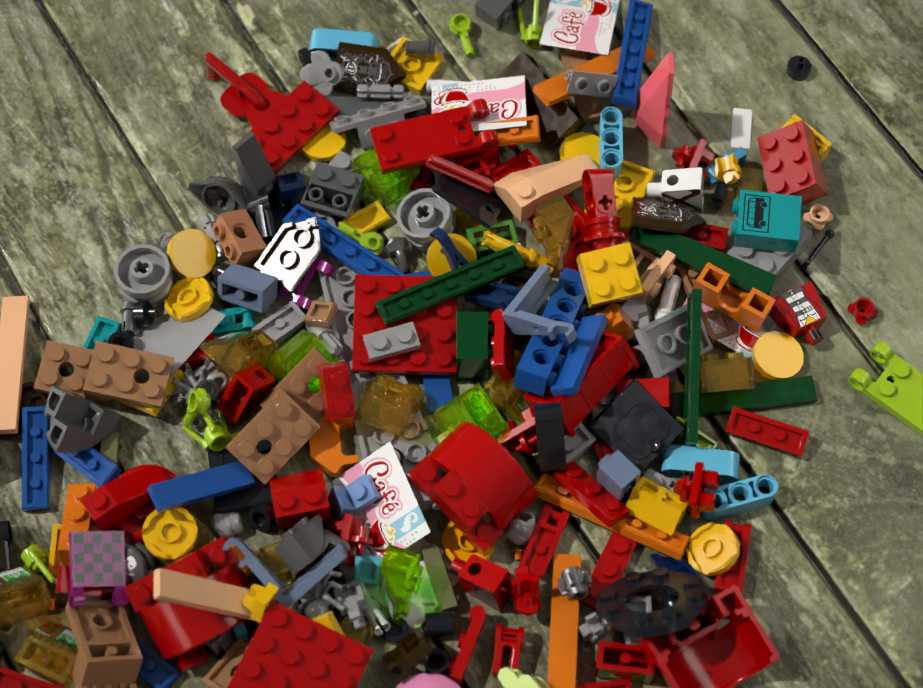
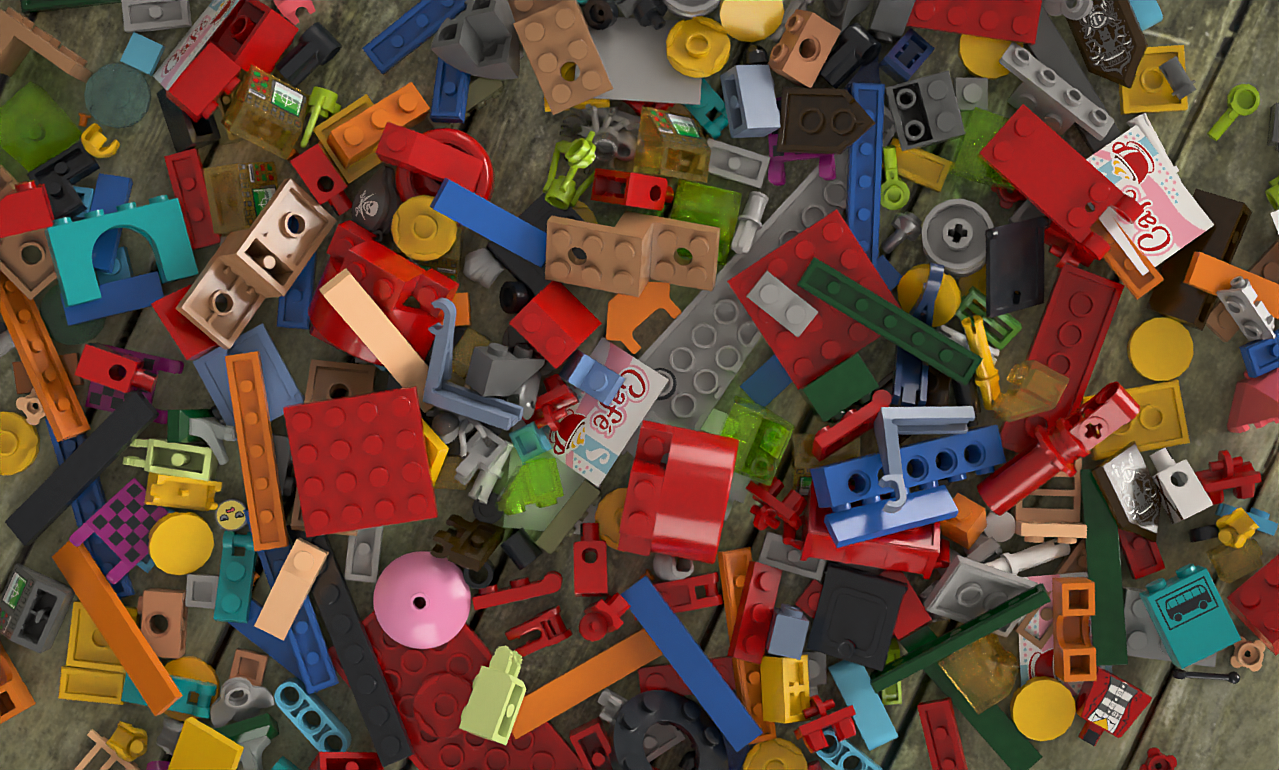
camera: 55 degrees right, 25 degrees up
magenta flag [69,531,129,608] -> none
yellow tile [242,582,279,623] -> none
medium nougat tile [304,300,338,328] -> none
red brick [317,361,356,421] -> none
clear yellow slope [354,375,426,437] -> none
light grey axle [357,84,404,99] -> none
red axle [425,154,494,194] -> none
light nougat wedge [493,154,599,223] -> none
black beam [534,402,567,472] -> none
flat silver gear [557,566,592,601] -> none
yellow brick [576,242,643,309] -> none
medium azure beam [599,107,623,180] -> none
none -> blue tile [620,575,763,752]

